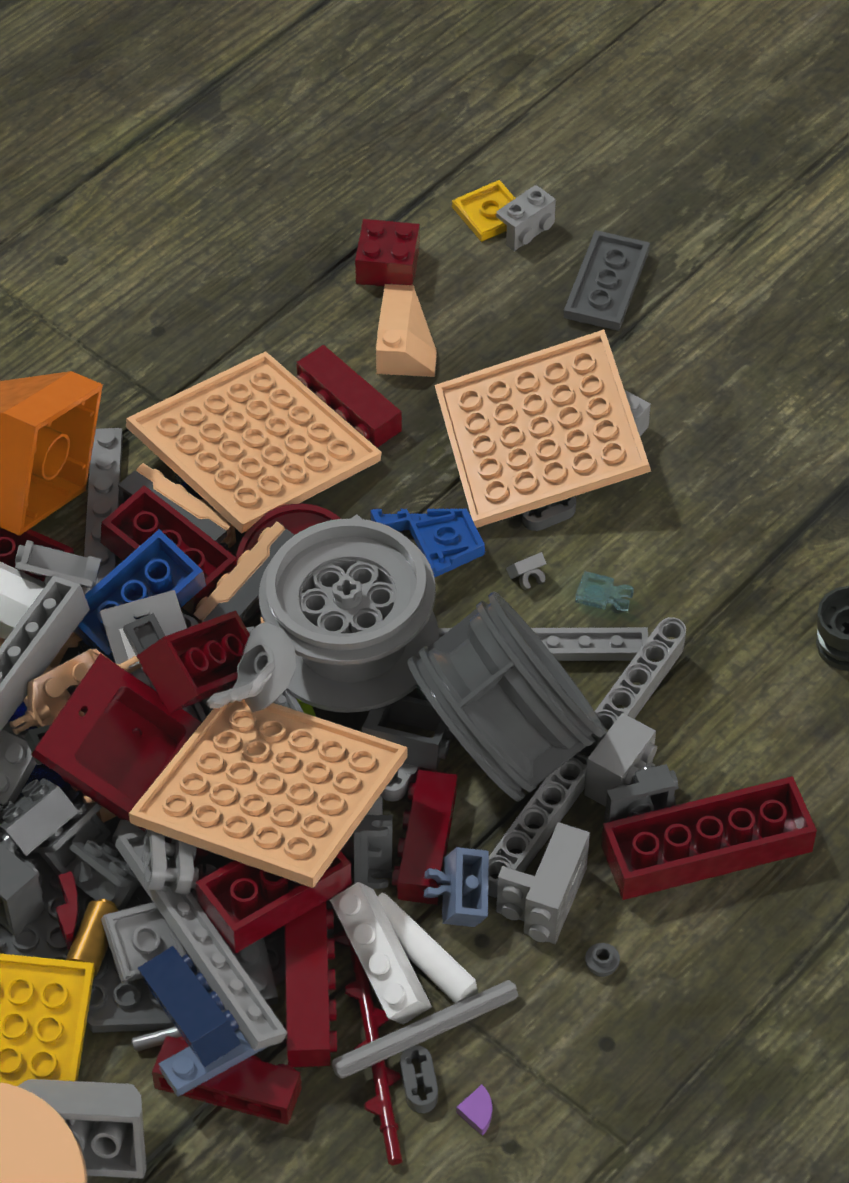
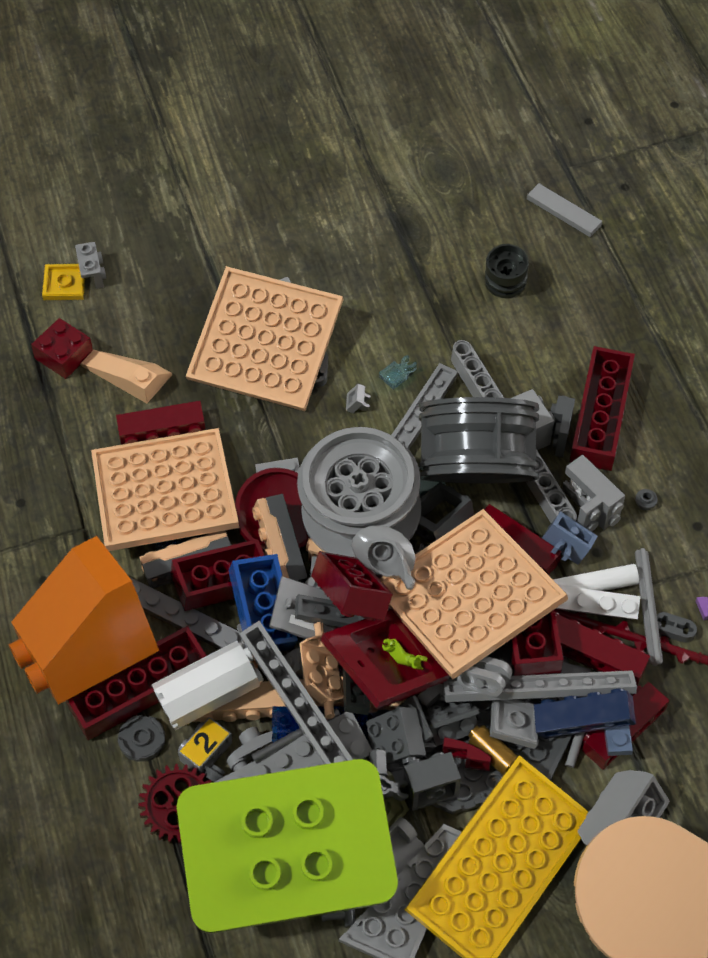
camera: 60 degrees left, 5 degrees up
light grey door [15,540,102,589] -> none
blue wing [370,509,485,578] -> none
dark grey plate [563,230,650,331] -> none
none -> lime arm [382,638,428,670]

